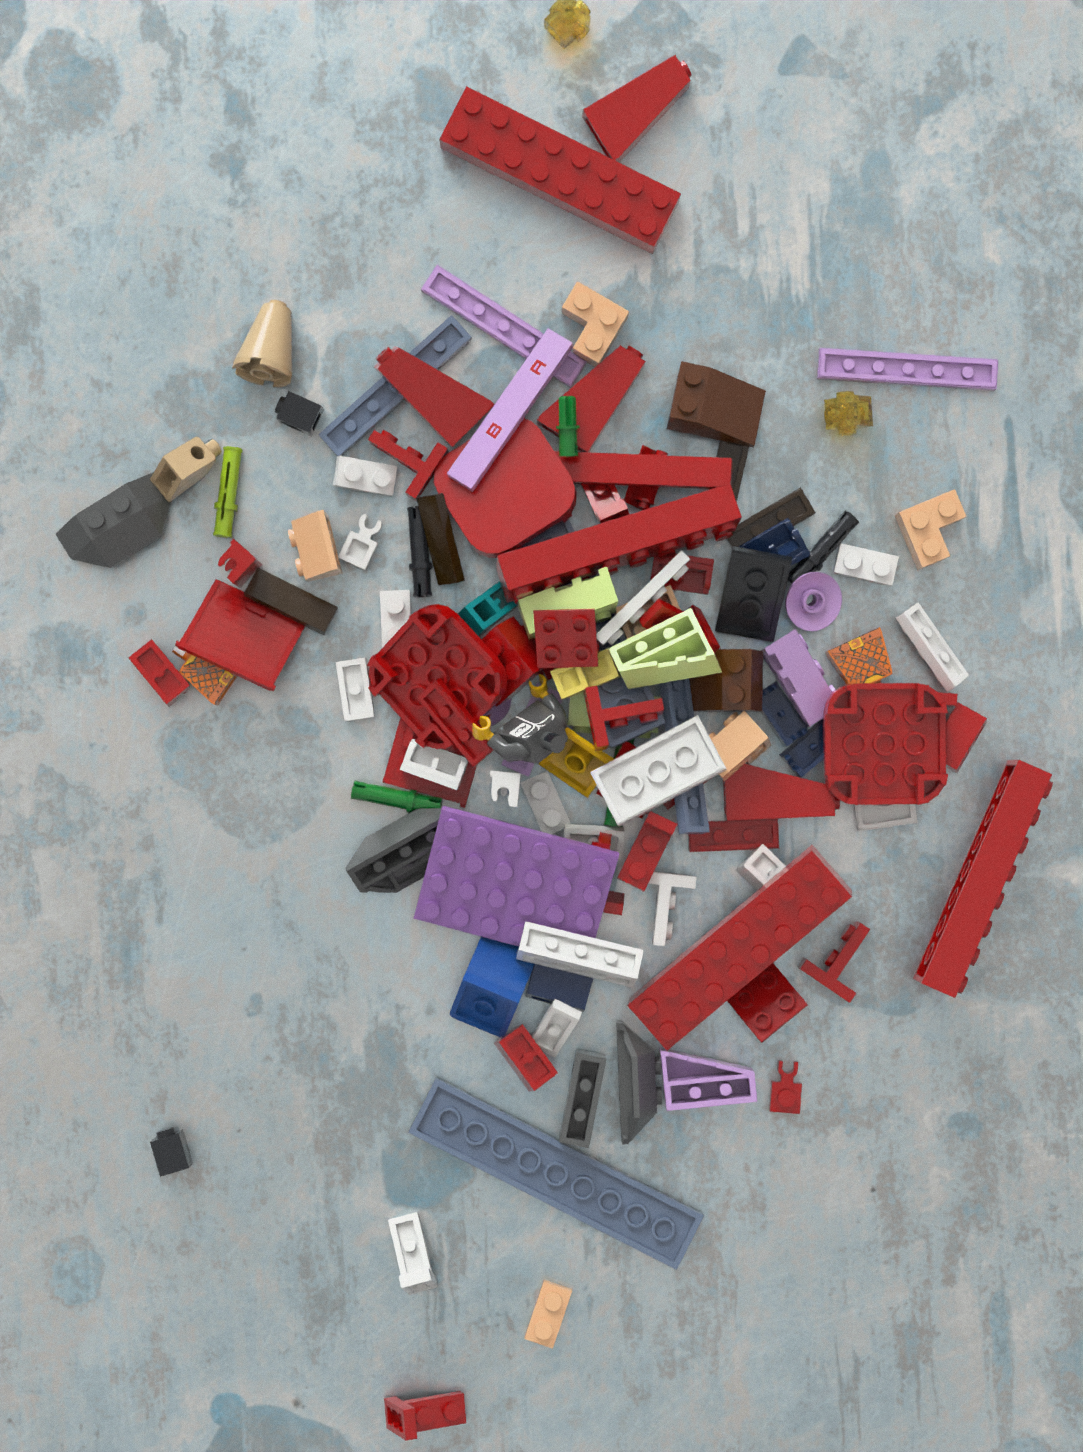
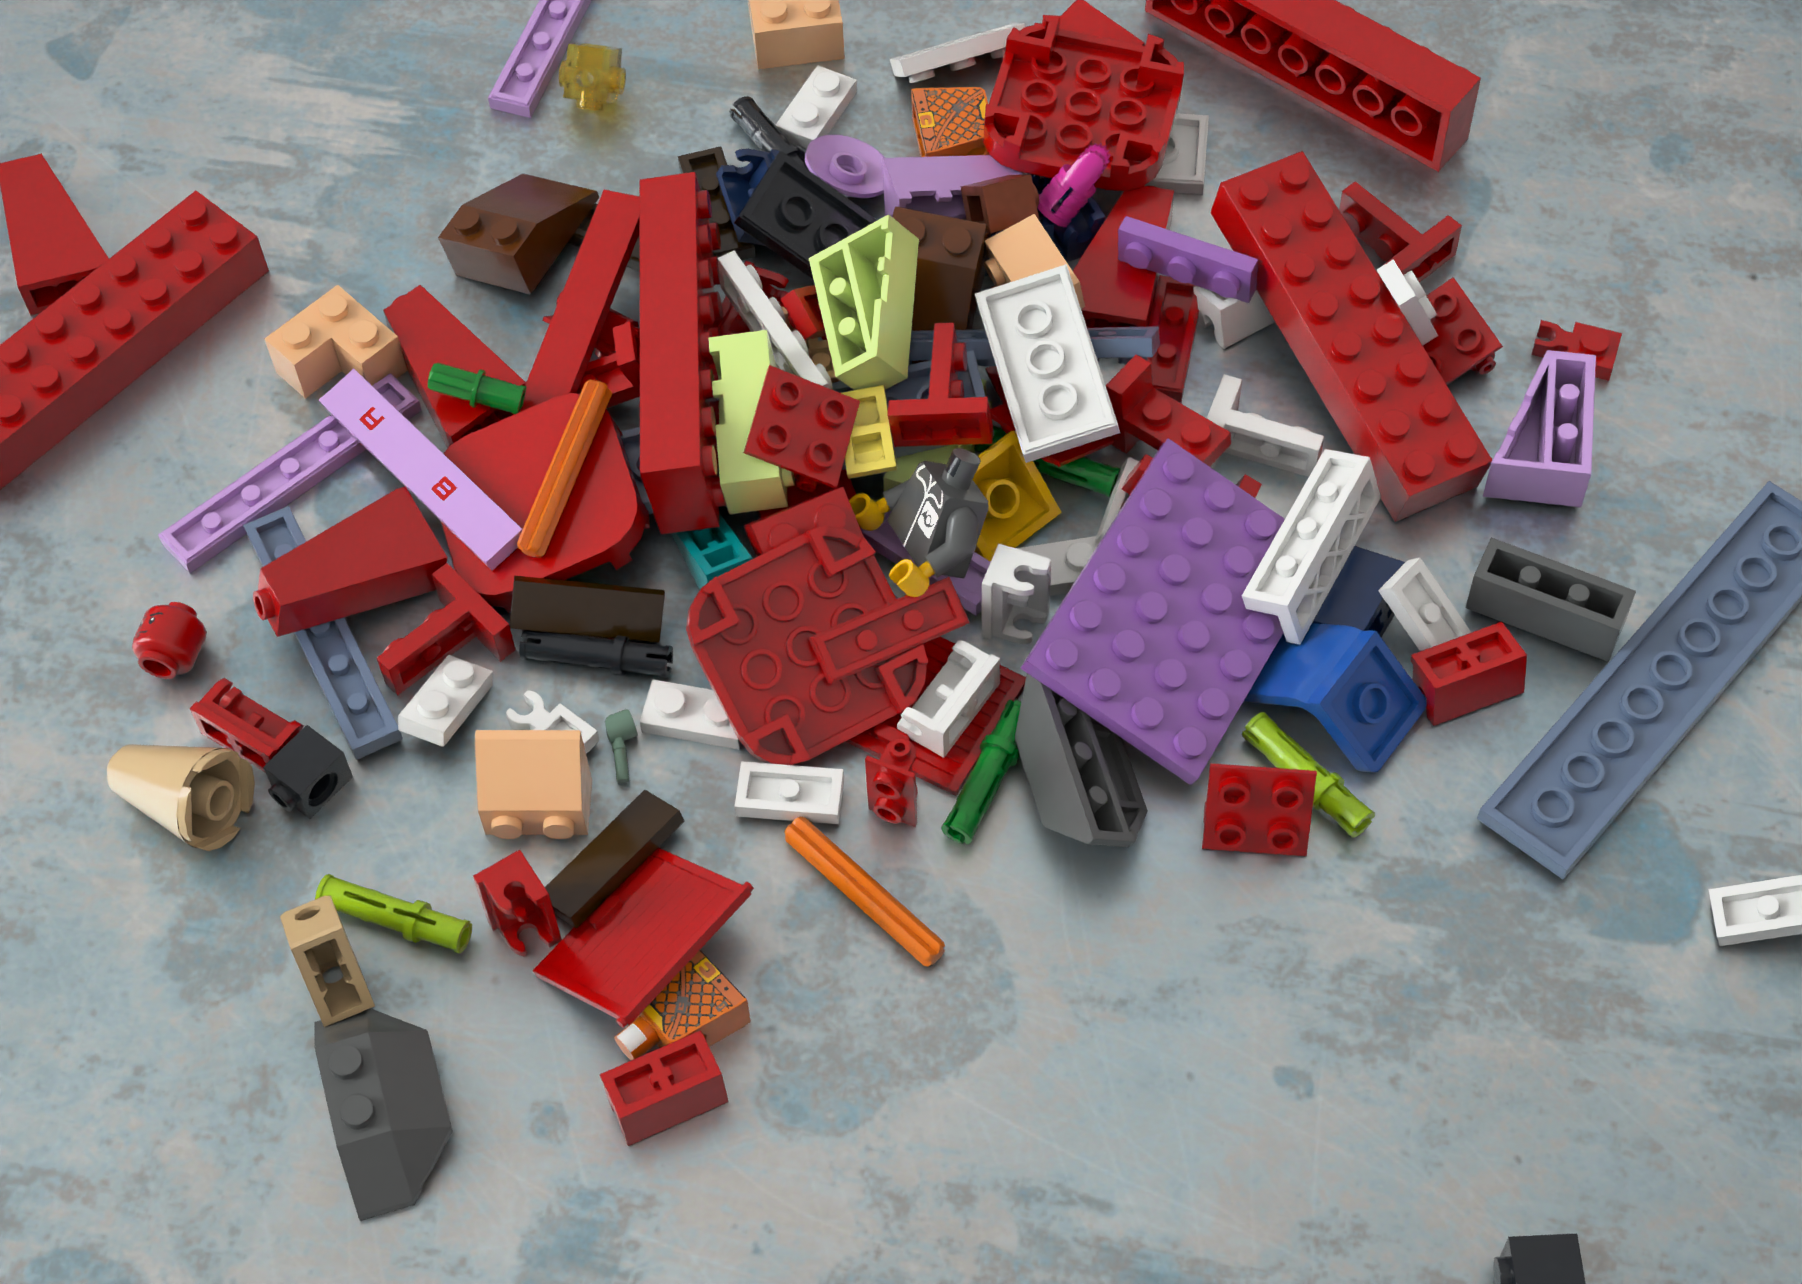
camera: 75 degrees left, 30 degrees down
dark grey wedge [616,1020,662,1145] -> none
none -> red head [132,602,207,679]
none -> red hinge [190,678,304,773]
none -> orange axle [517,380,612,558]
none -> sand green hand [605,709,638,784]
none -> orange axle [784,817,945,967]
none -> red hinge [865,738,918,827]
none -> copper brick [960,175,1039,233]
none -> dark pink hinge [1038,143,1111,227]
none -> medium lavender plate [1118,216,1258,303]
none -> red hinge [1202,763,1317,856]
none -> lime pin [1242,712,1375,838]
none -> white plate [1377,260,1438,345]

